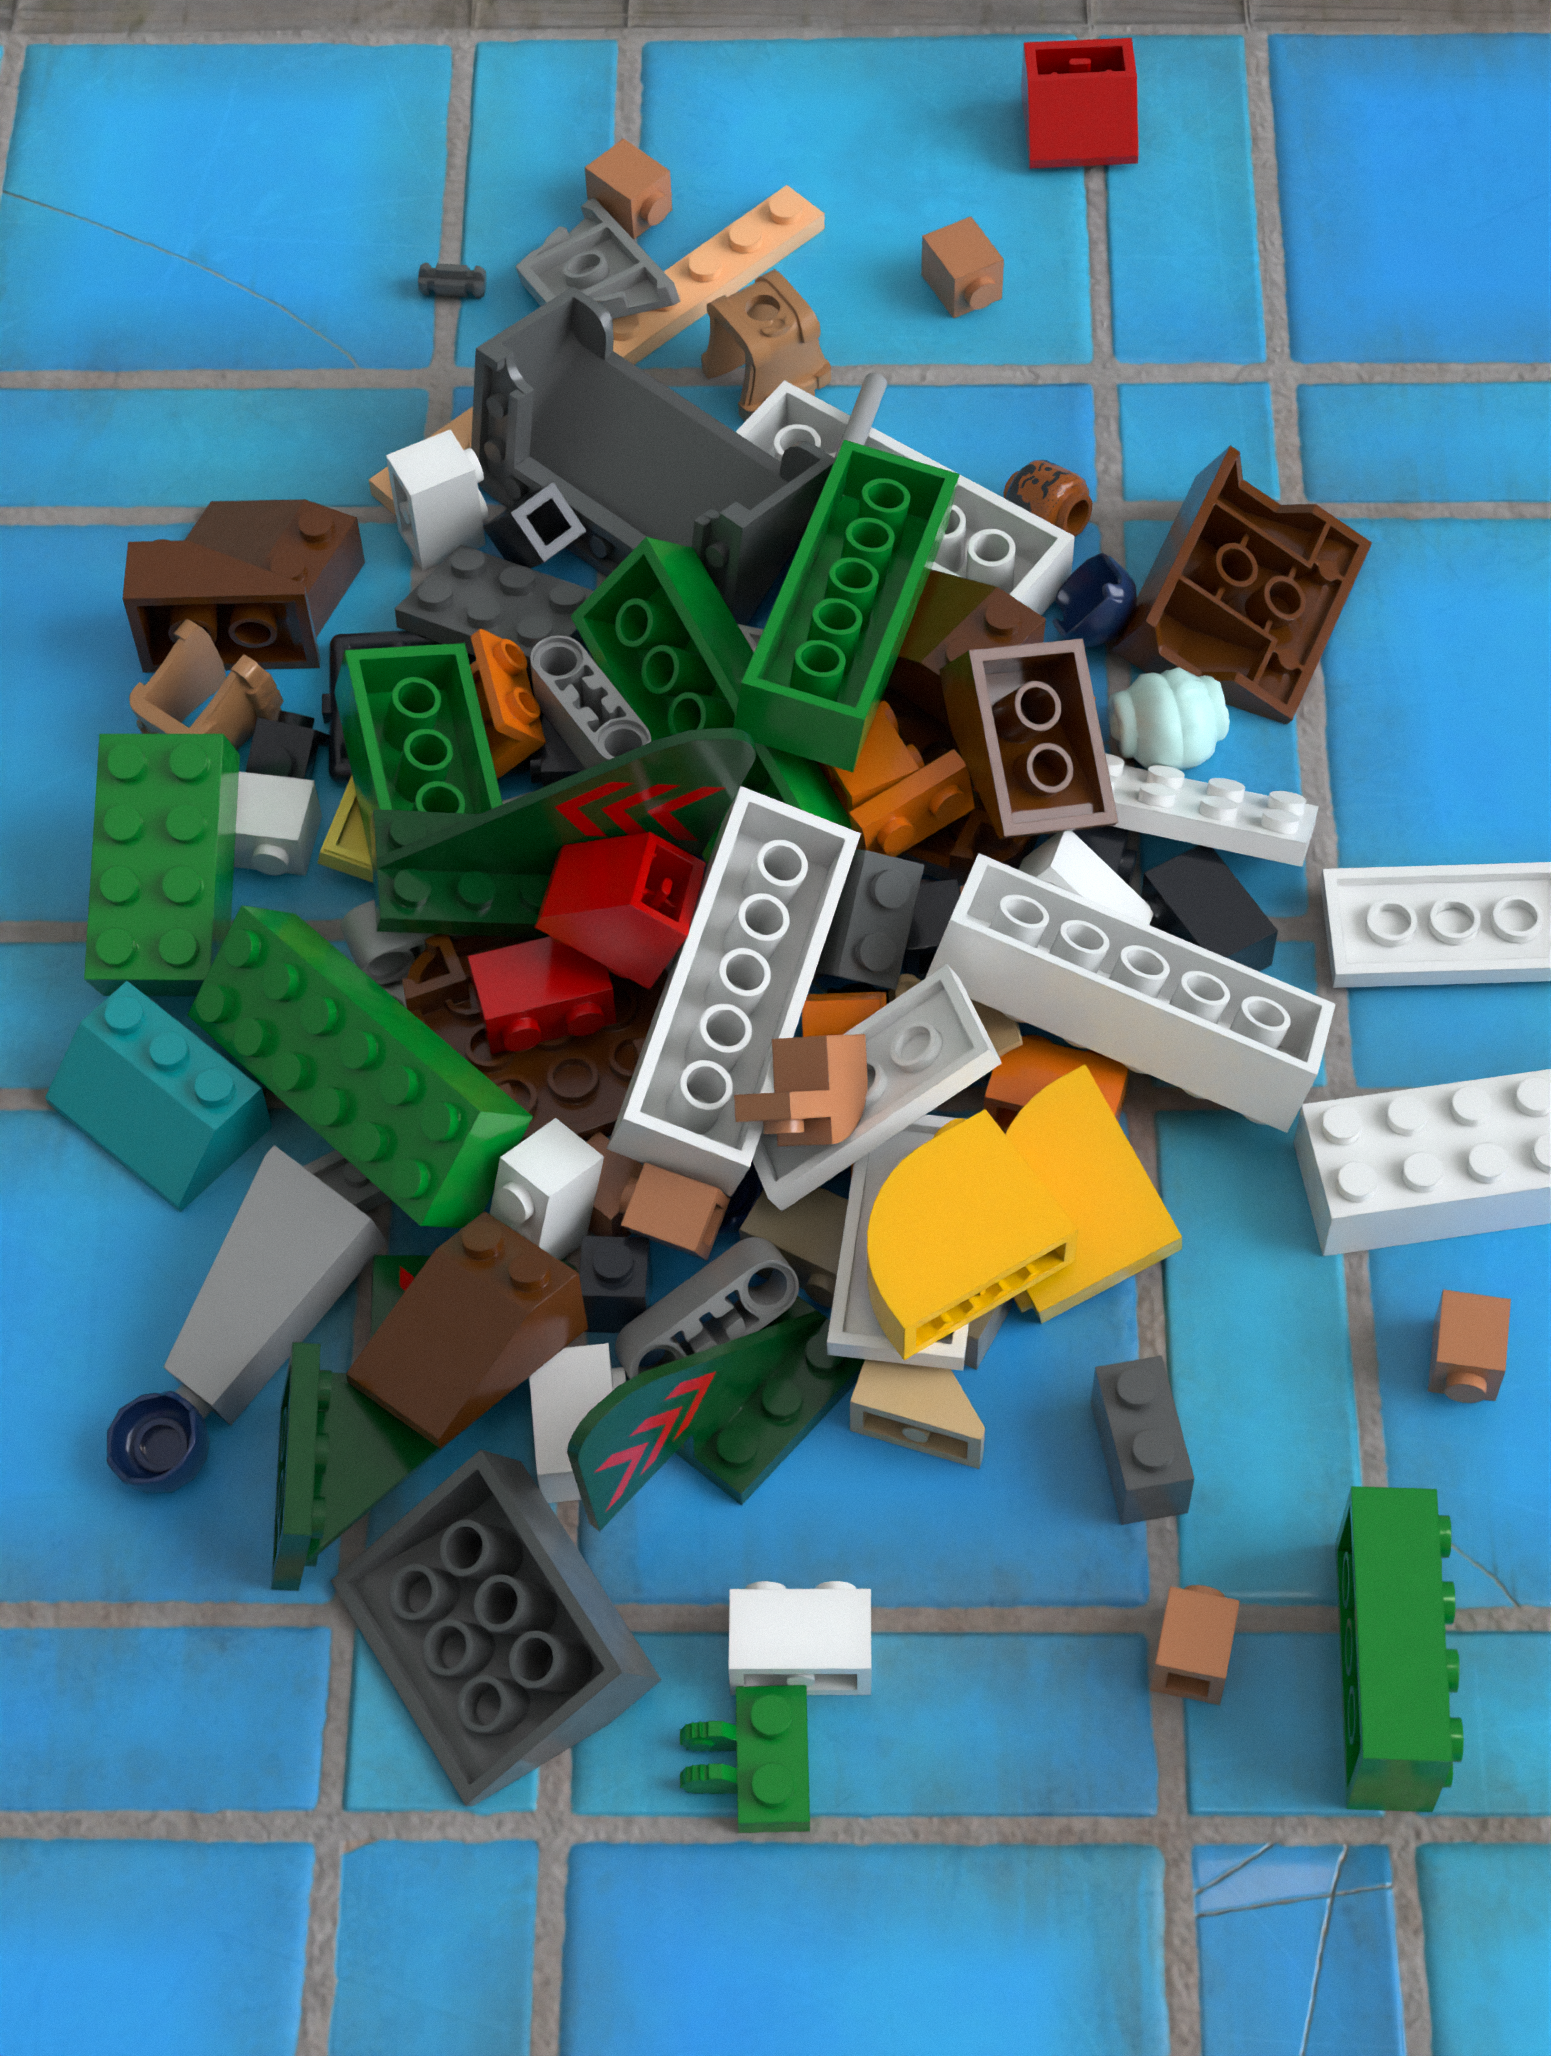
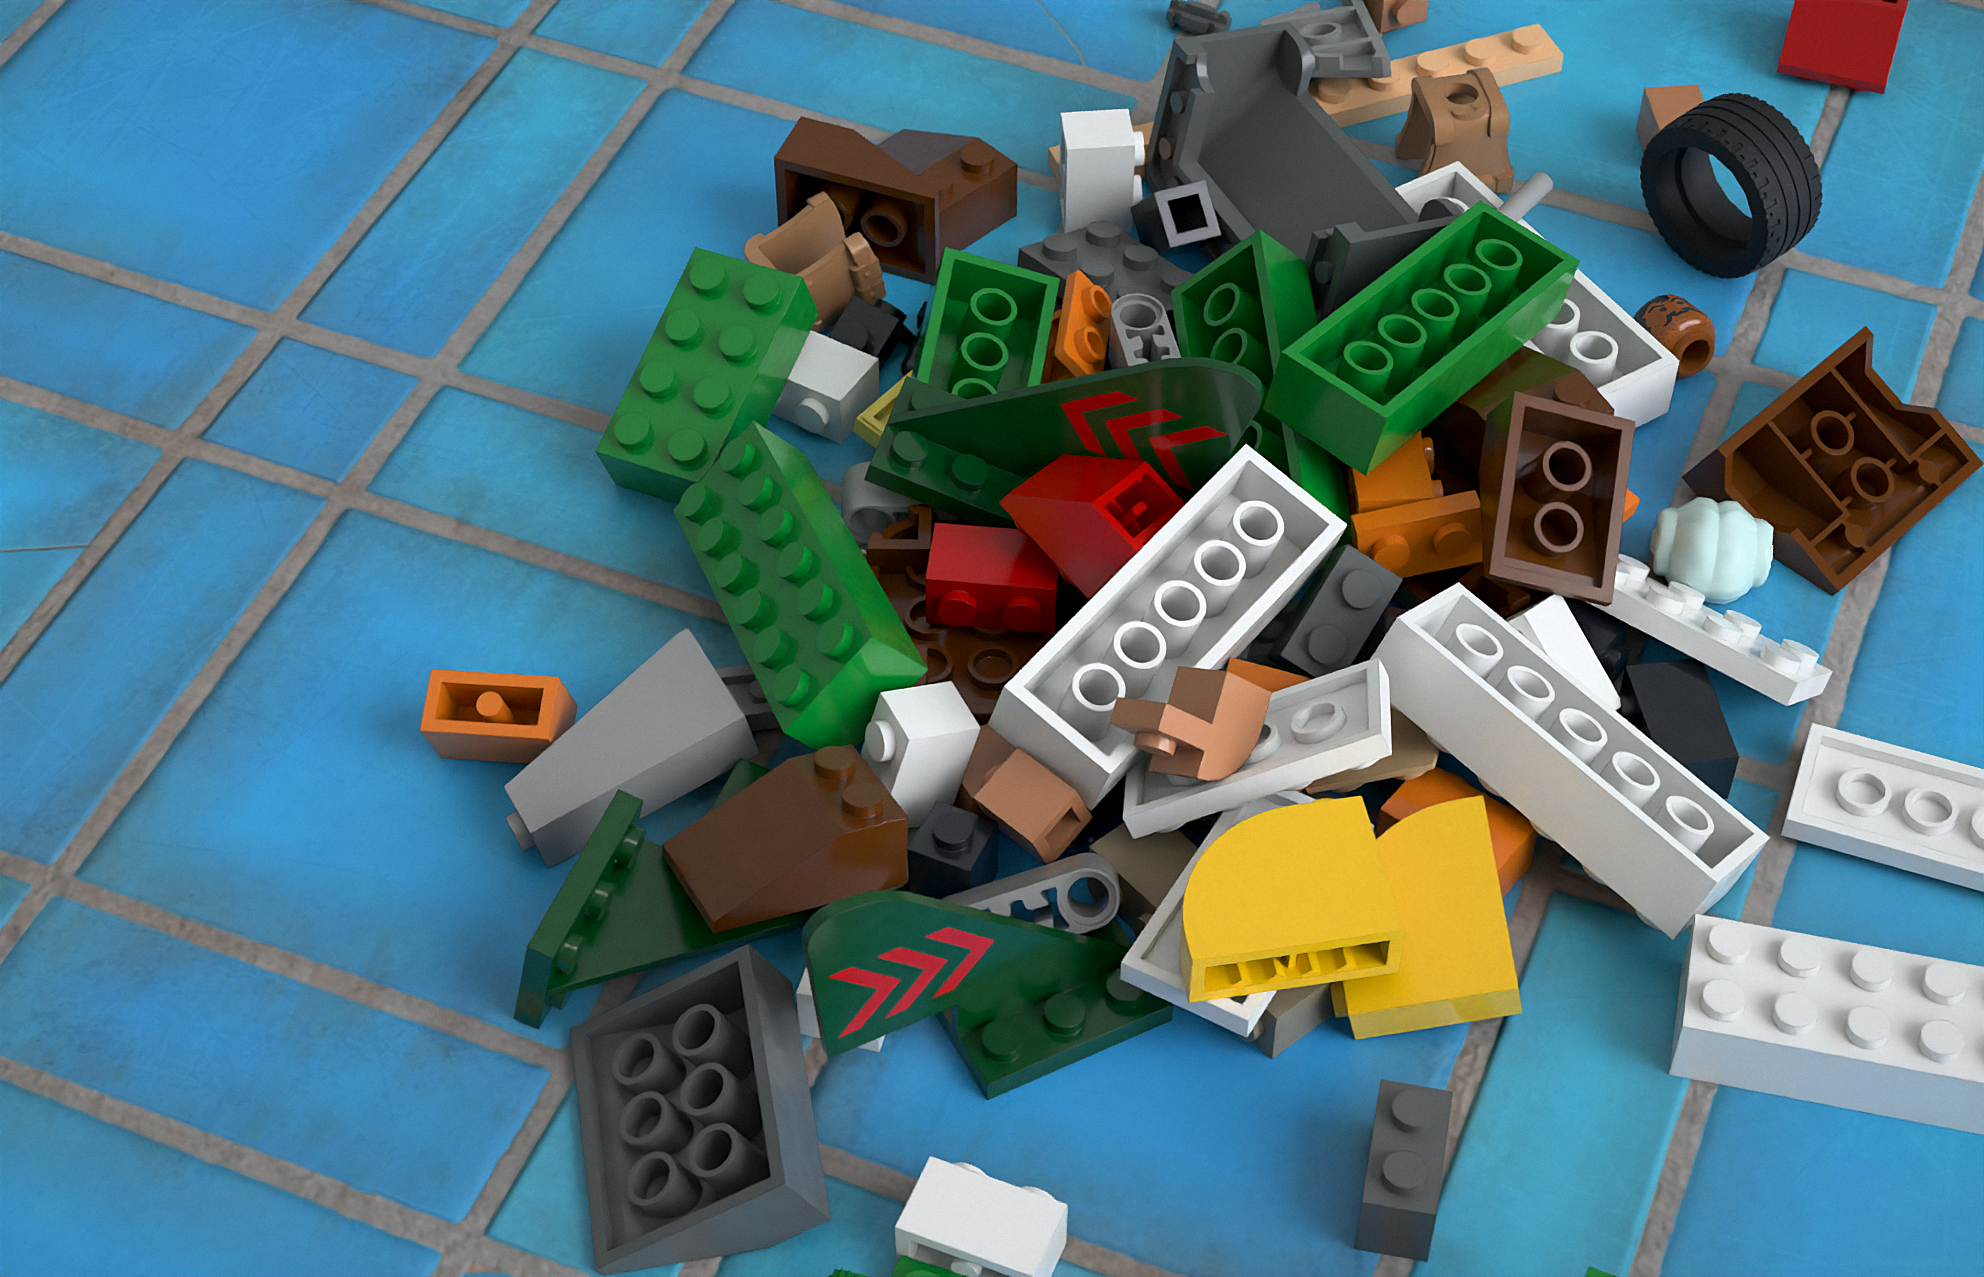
camera: 20 degrees right, 10 degrees down
teal slope [45,981,272,1212] -> none
dark blue hair [106,1391,210,1494] -> none
tan slope [850,1359,985,1469] -> none
dark blue hair [1052,553,1137,649] -> none
nougat brick [1428,1289,1511,1403] -> none
none -> orange brick [420,669,578,764]
none -> black tyre [1640,93,1823,279]

